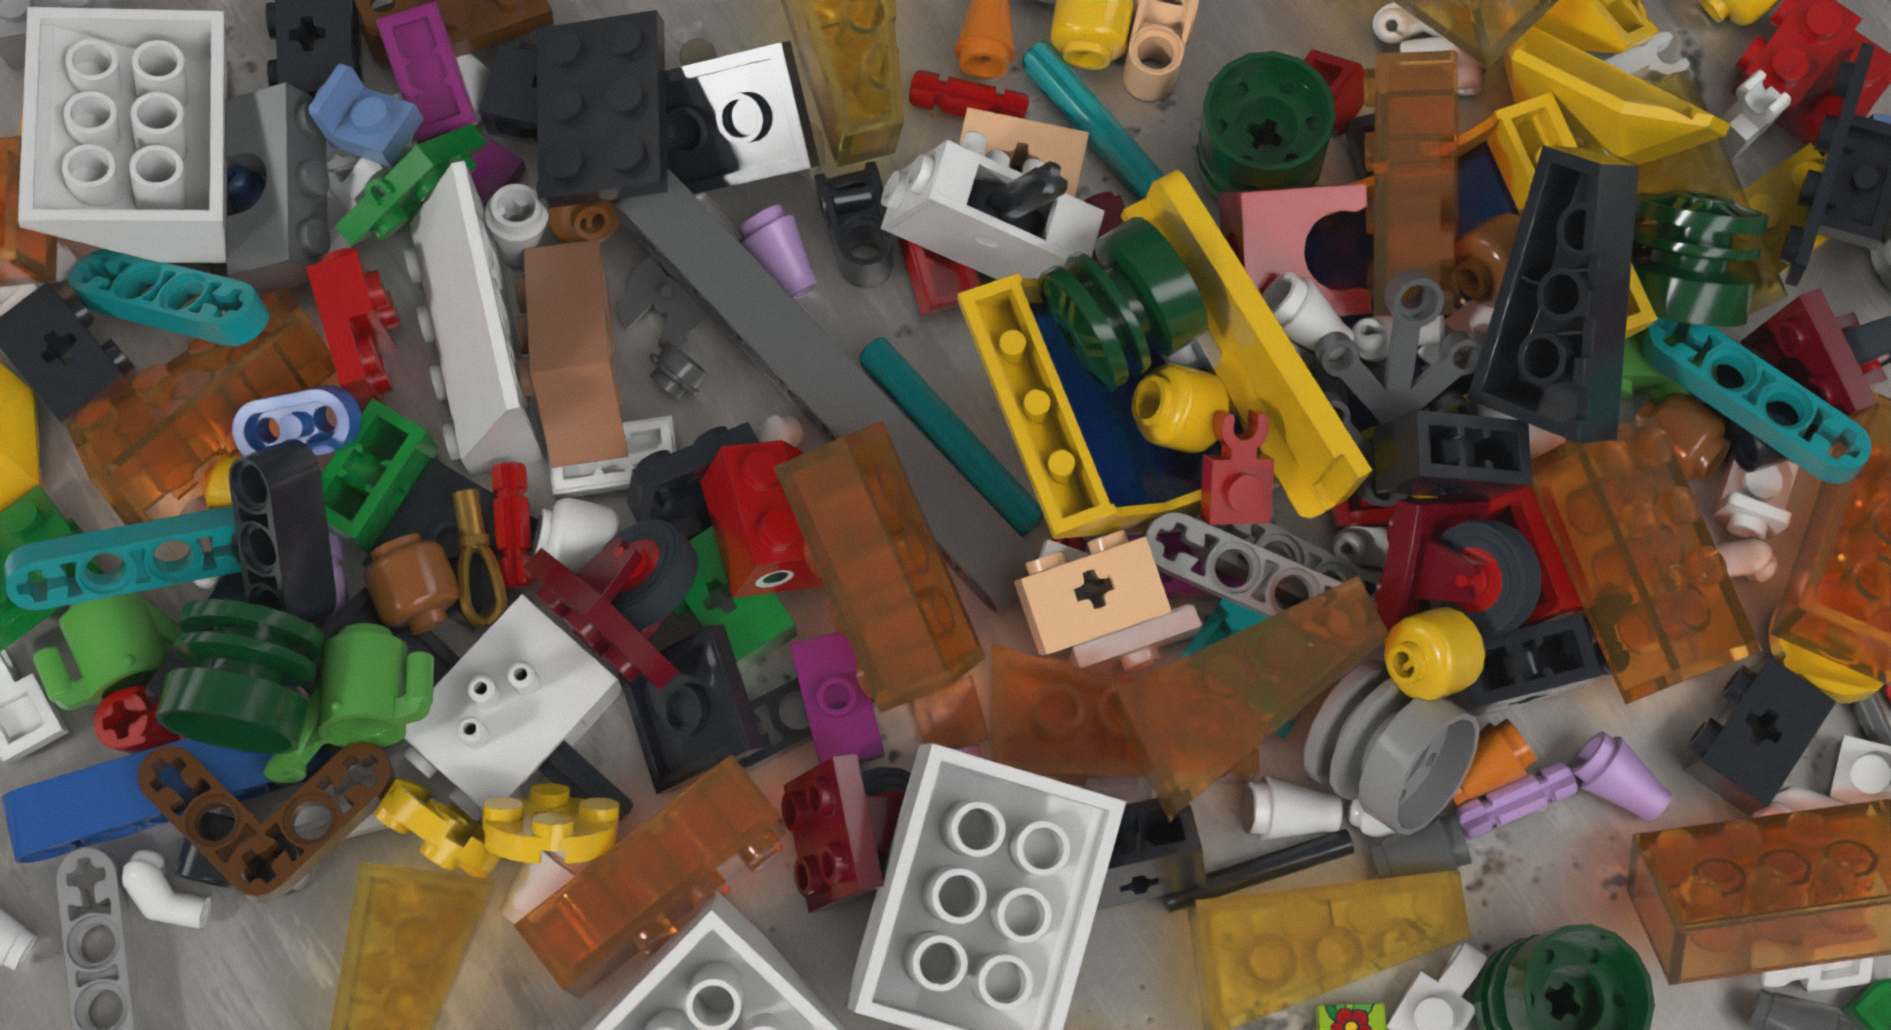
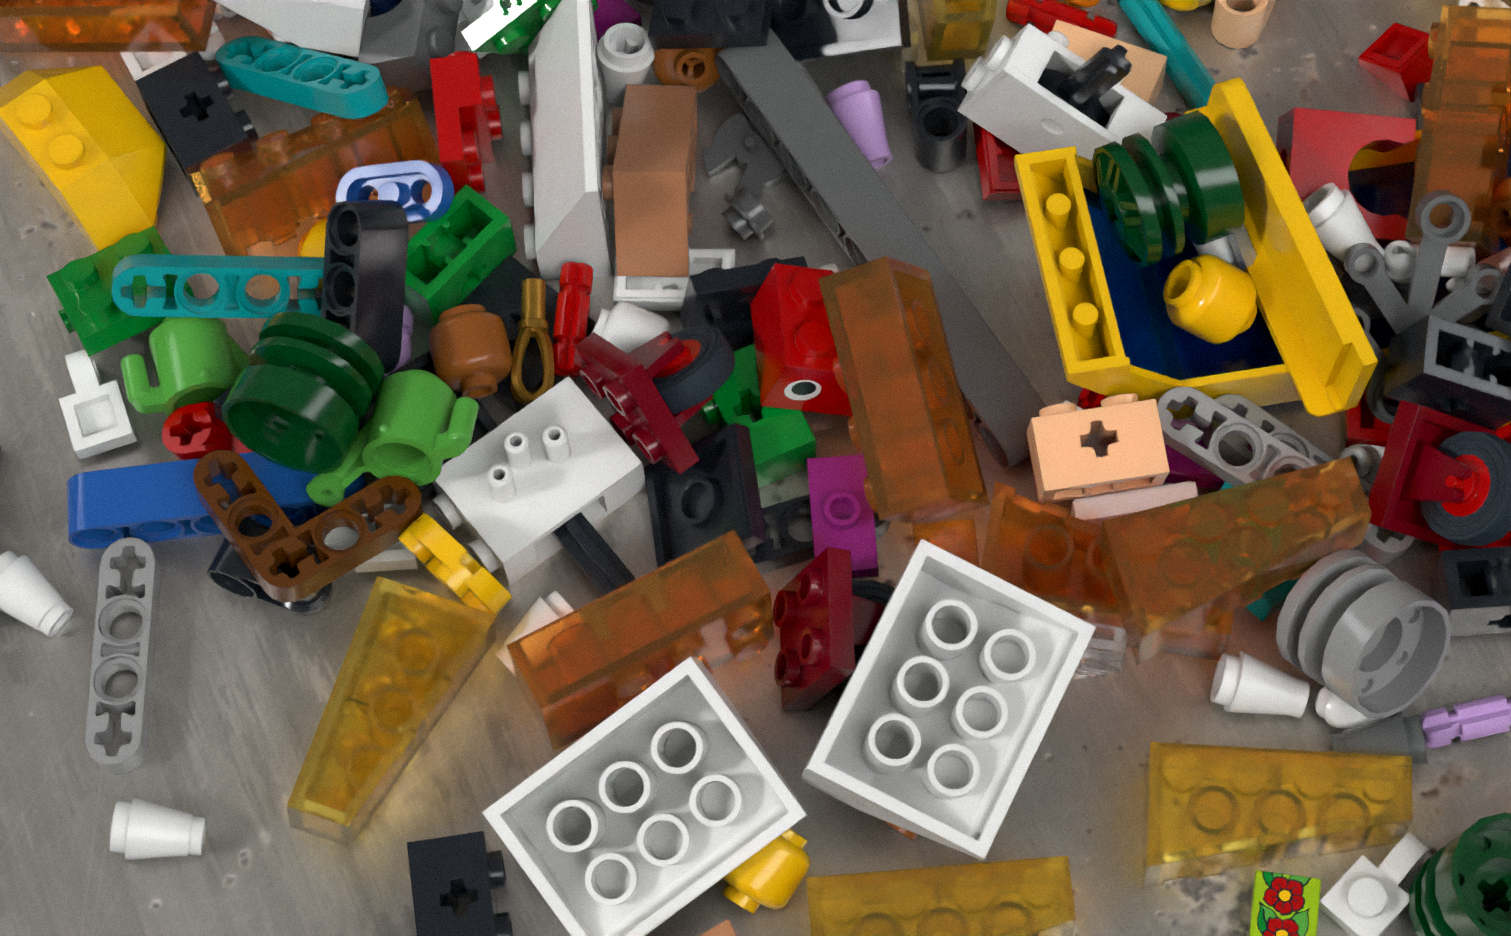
camera: 20 degrees right, 10 degrees down
white arm [122,849,211,929] -> none
yellow plate [482,783,619,864] -> none
teal axle [859,337,1044,536] -> none
black brick [1096,791,1206,910] -> none
black bar [1162,829,1355,913] -> none
dark green wheel [1196,51,1336,200] -> none
red plate [1200,409,1274,525] -> none
yellow head [1384,607,1485,700] -> none
orange cone [1451,719,1537,807] -> none

